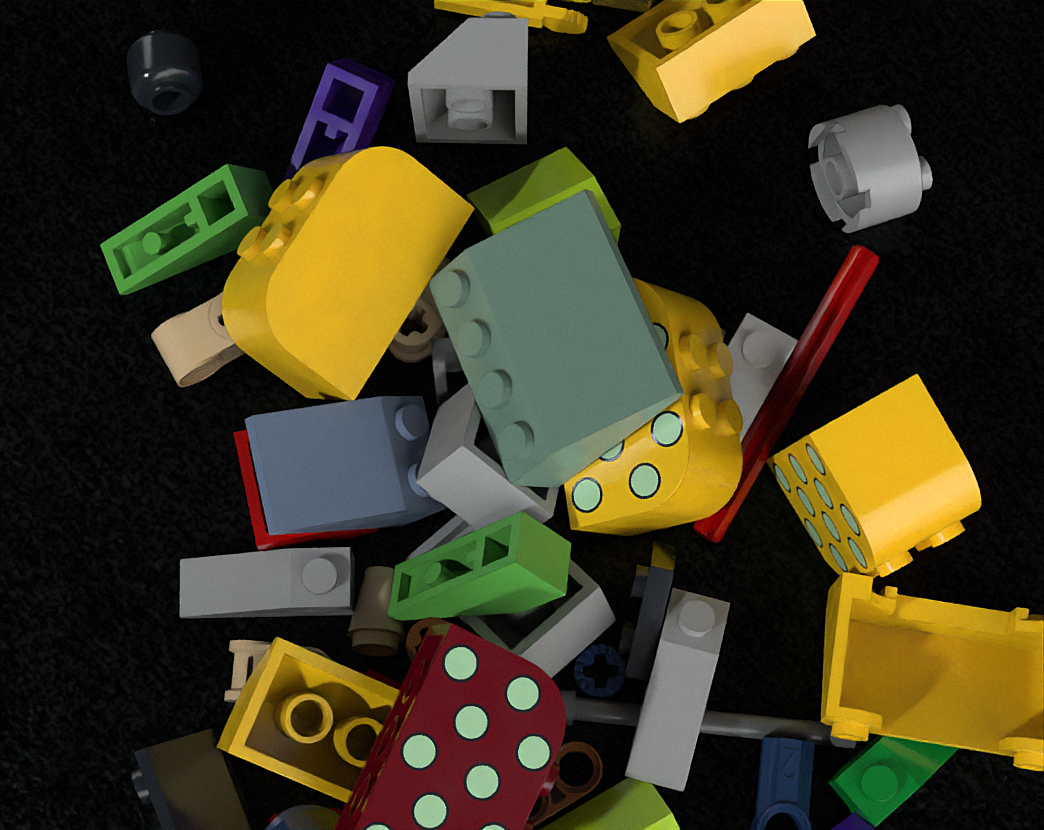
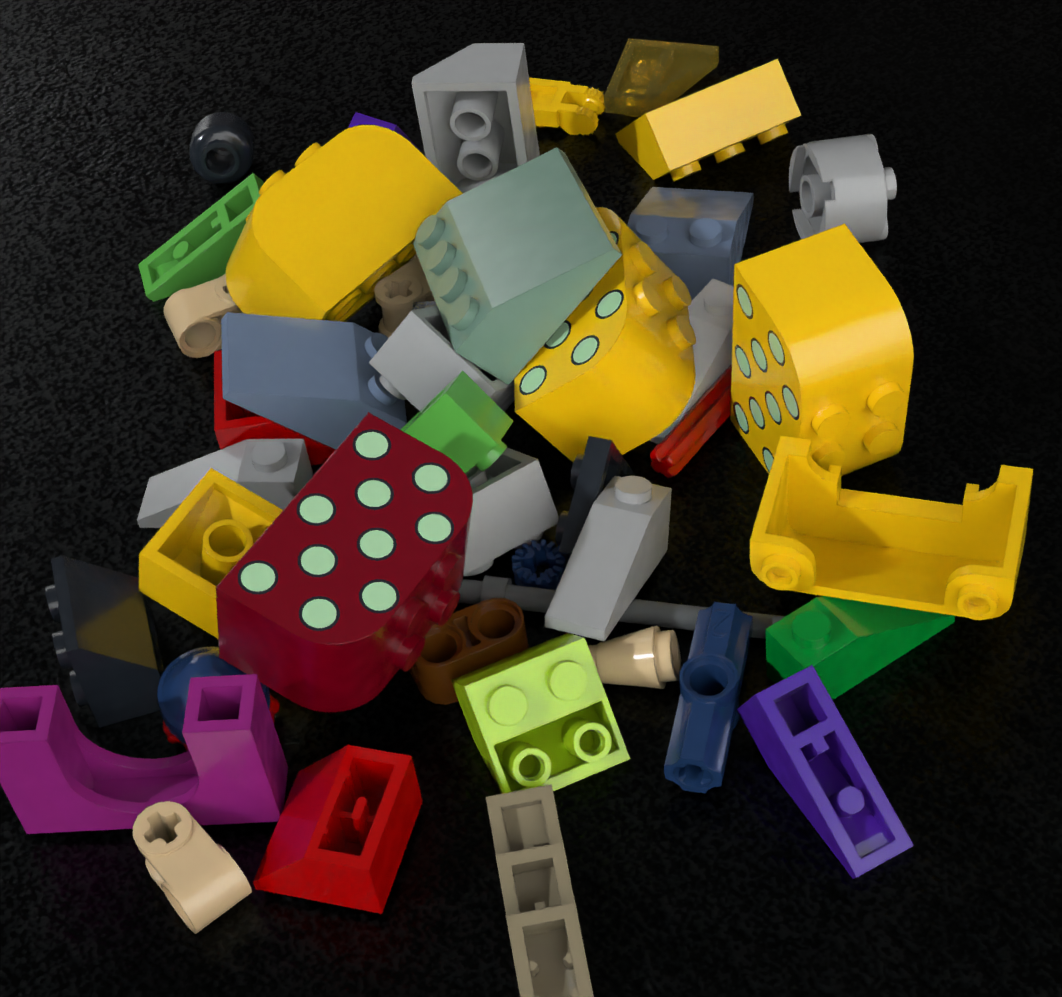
camera: 15 degrees right, 30 degrees down
none -> tan cone [588,625,681,689]
none -> sand blue slope [627,187,754,300]

